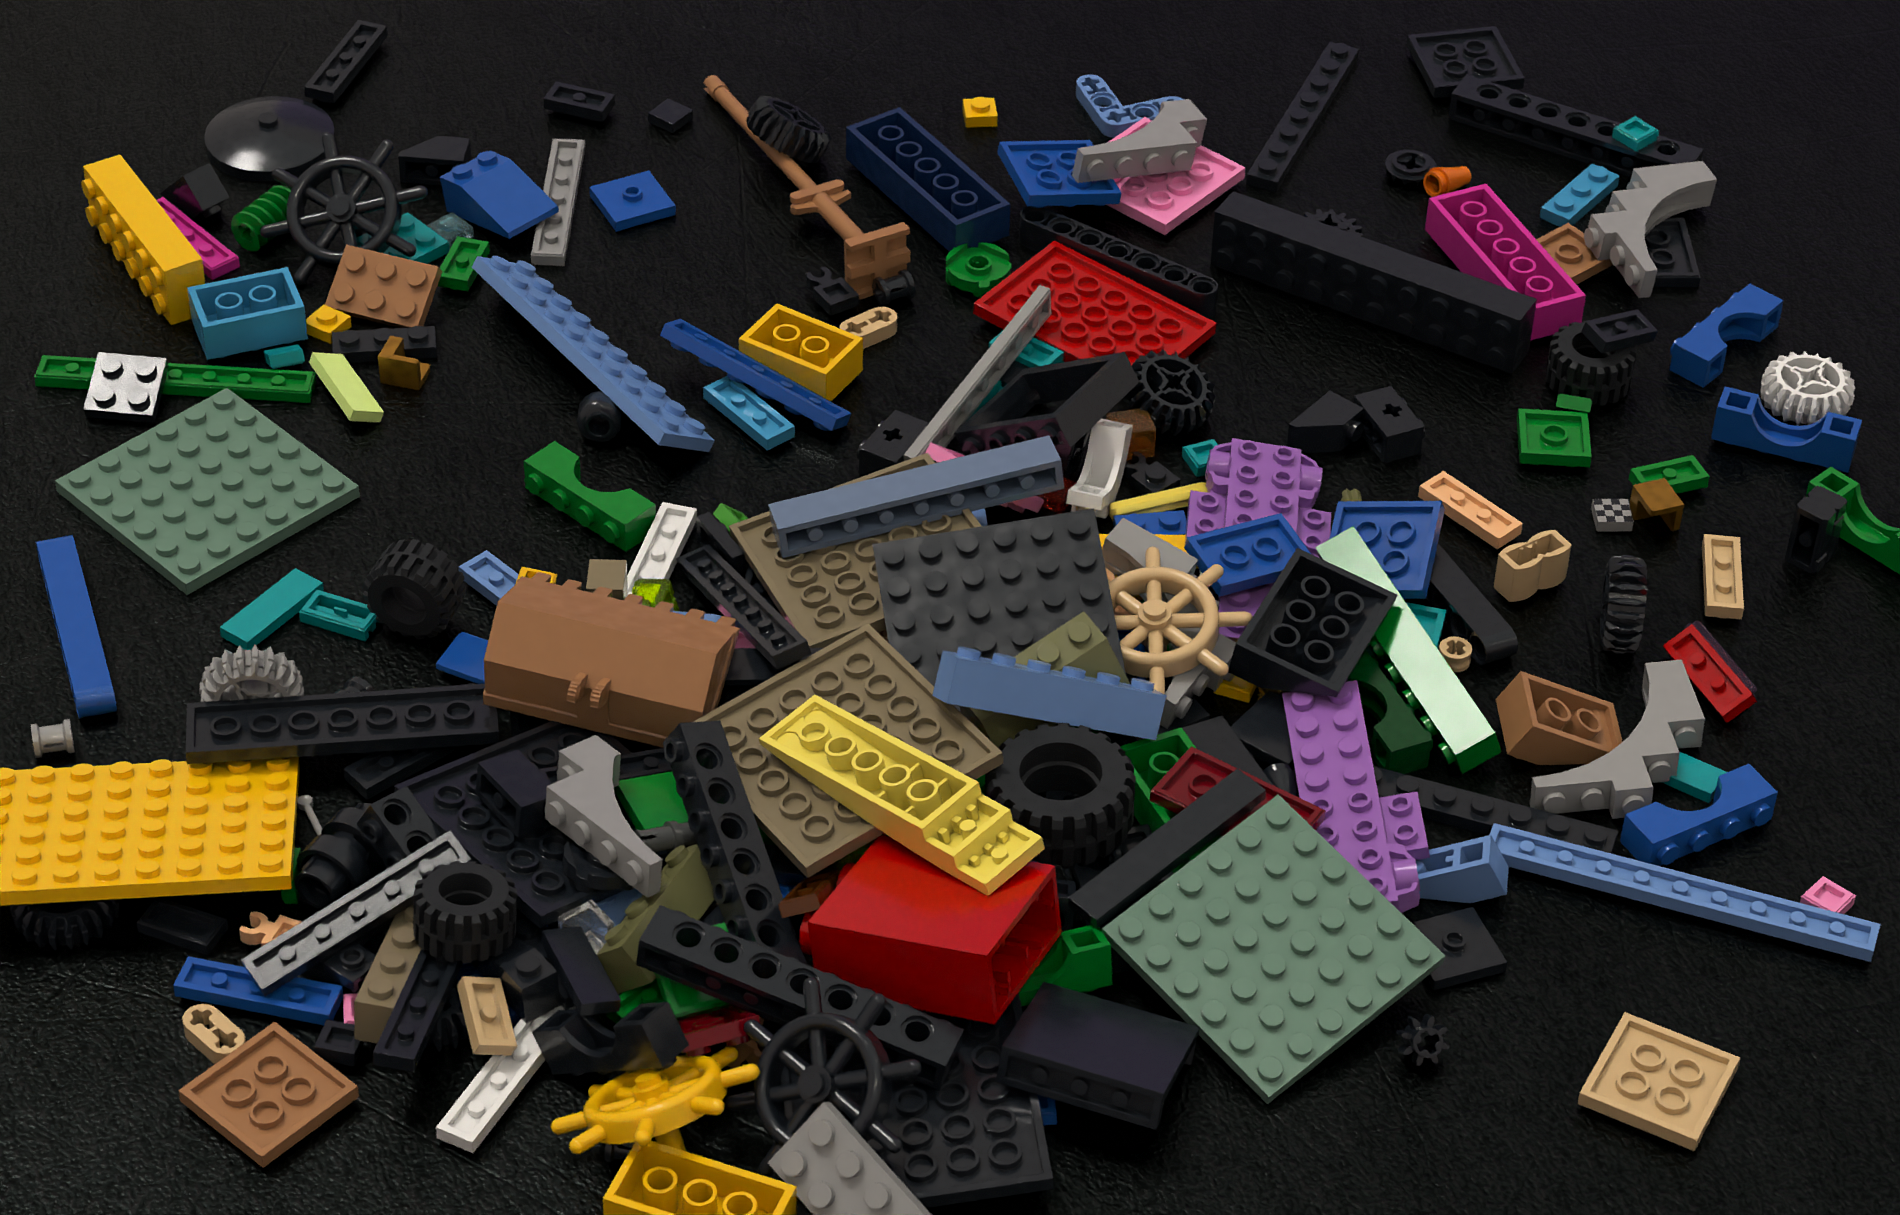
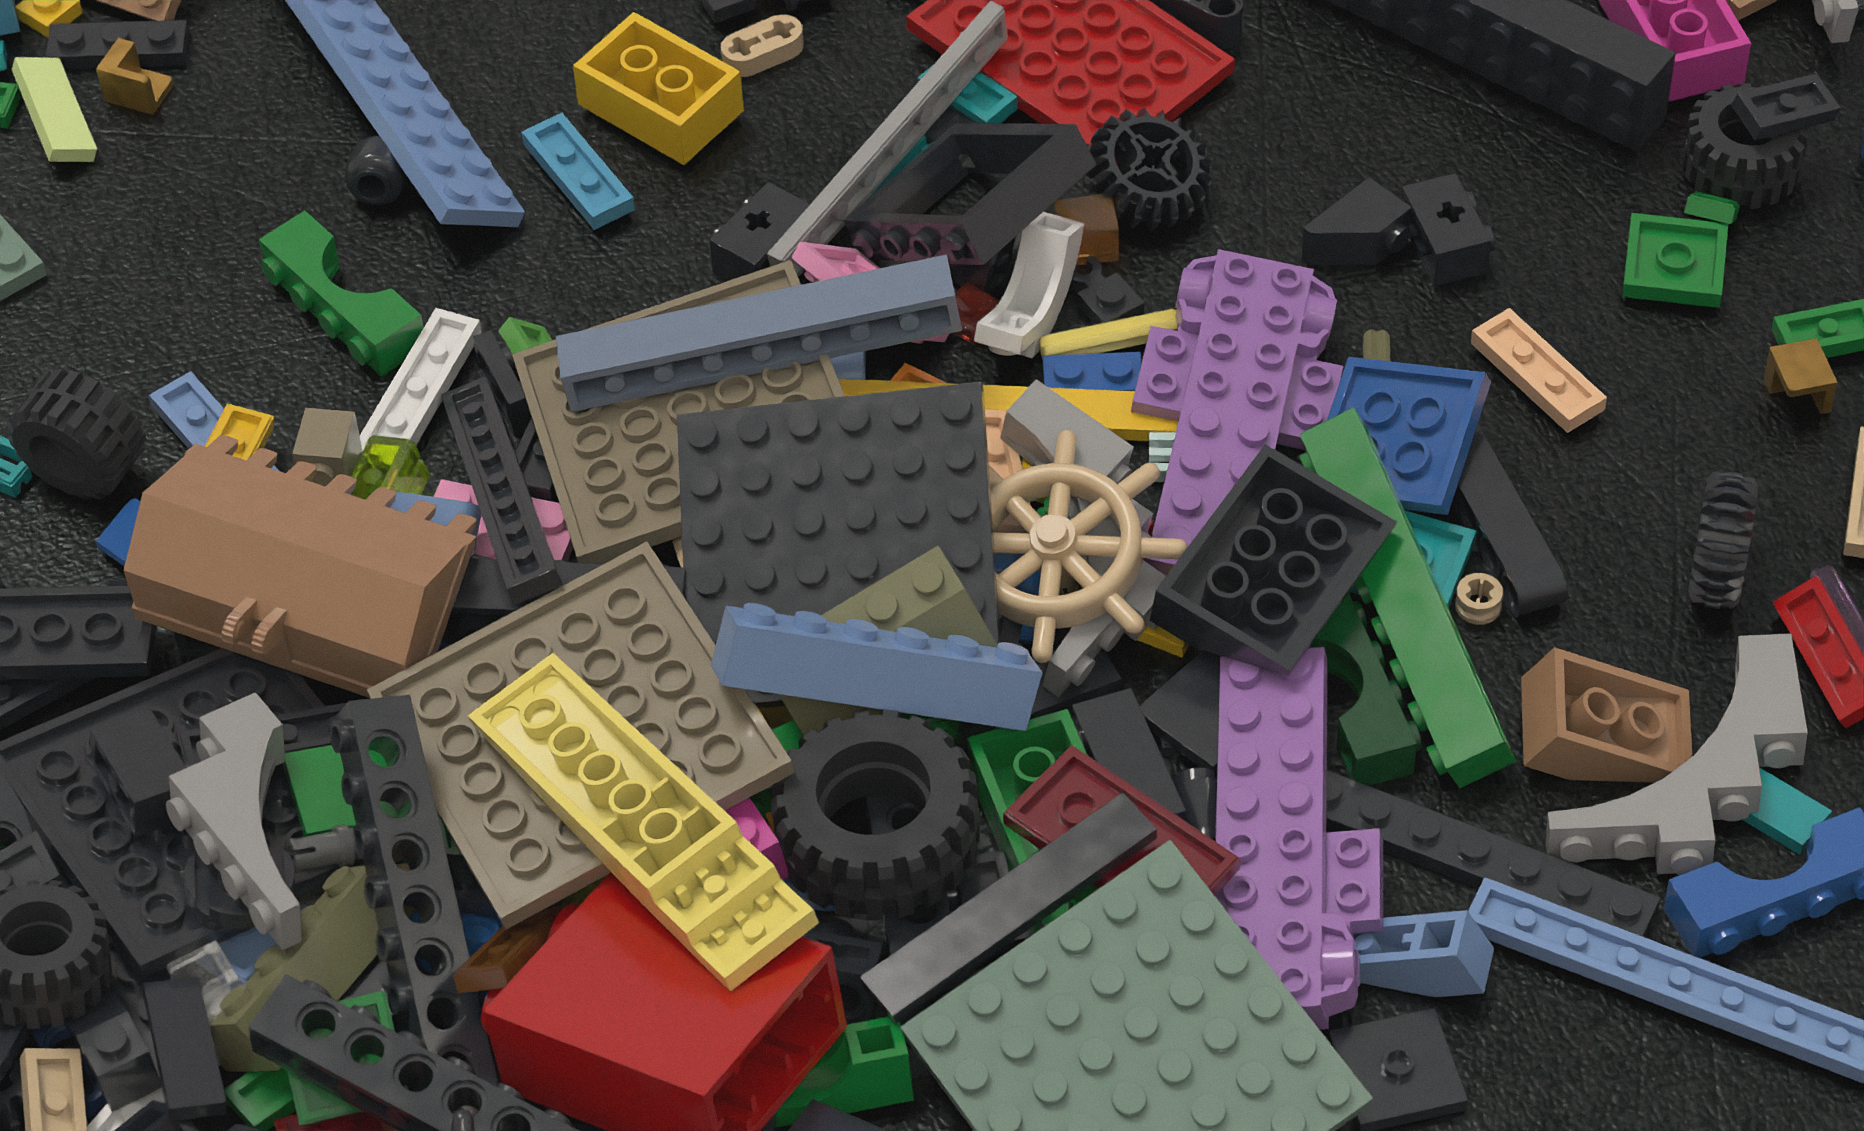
camera: 10 degrees right, 10 degrees up
blue plate [660,319,852,431] -> none
teal tile [1182,439,1218,477] -> none
blue plate [1184,513,1311,597] -> none
tan brick [1494,530,1572,602] -> none
light grey tile [1591,499,1633,532] -> none

